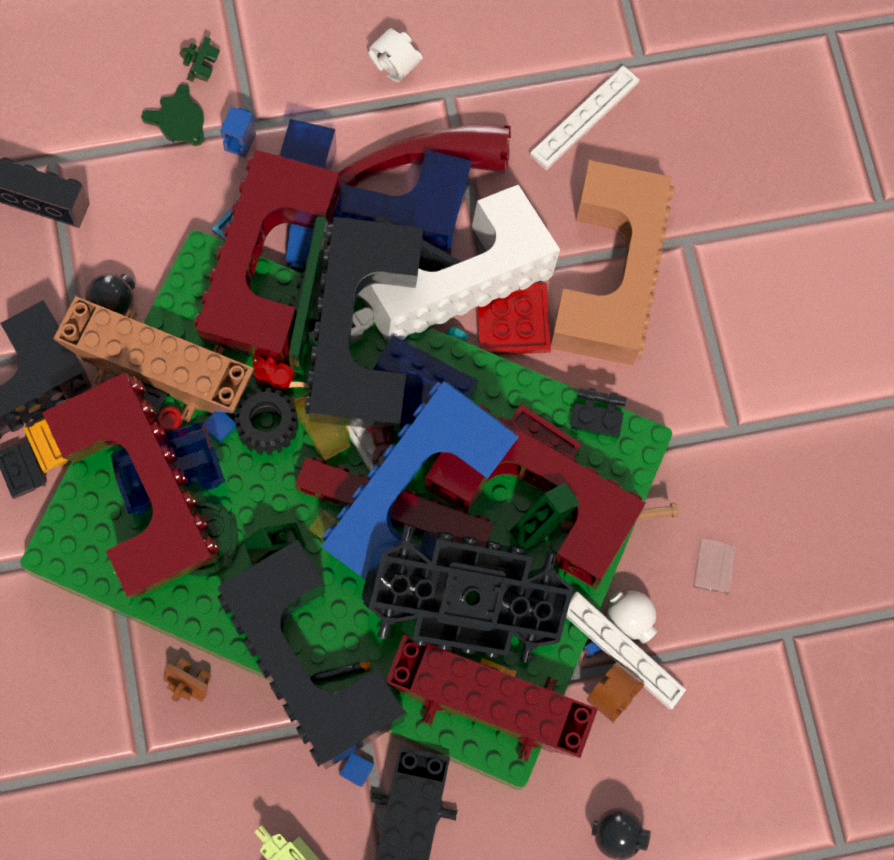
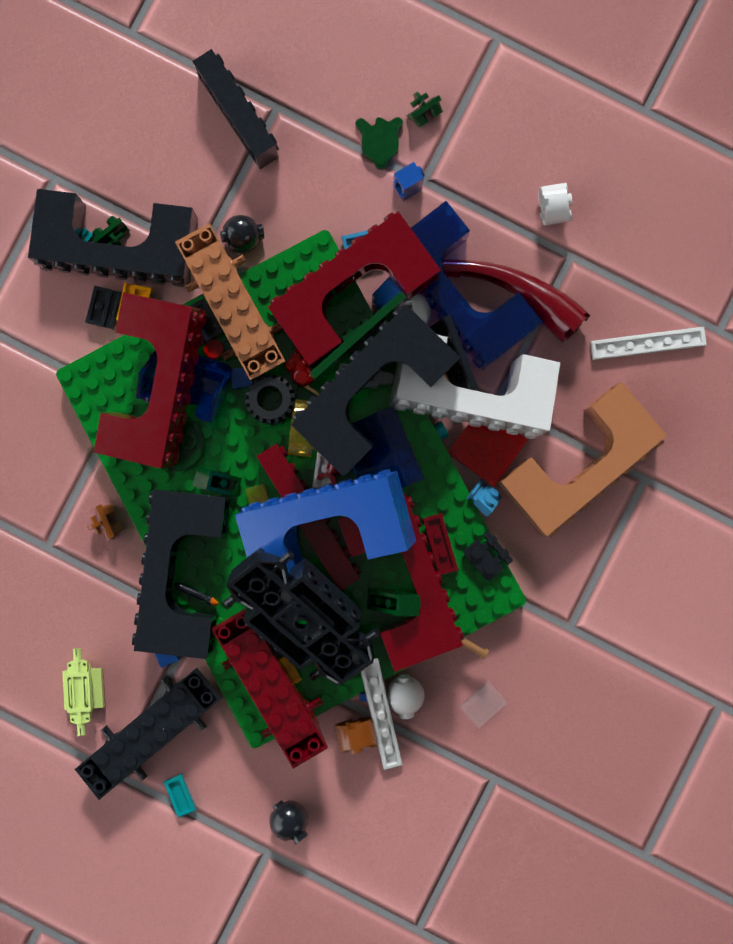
camera: 45 degrees right, 15 degrees up
none -> dark azure plate [466,479,502,517]

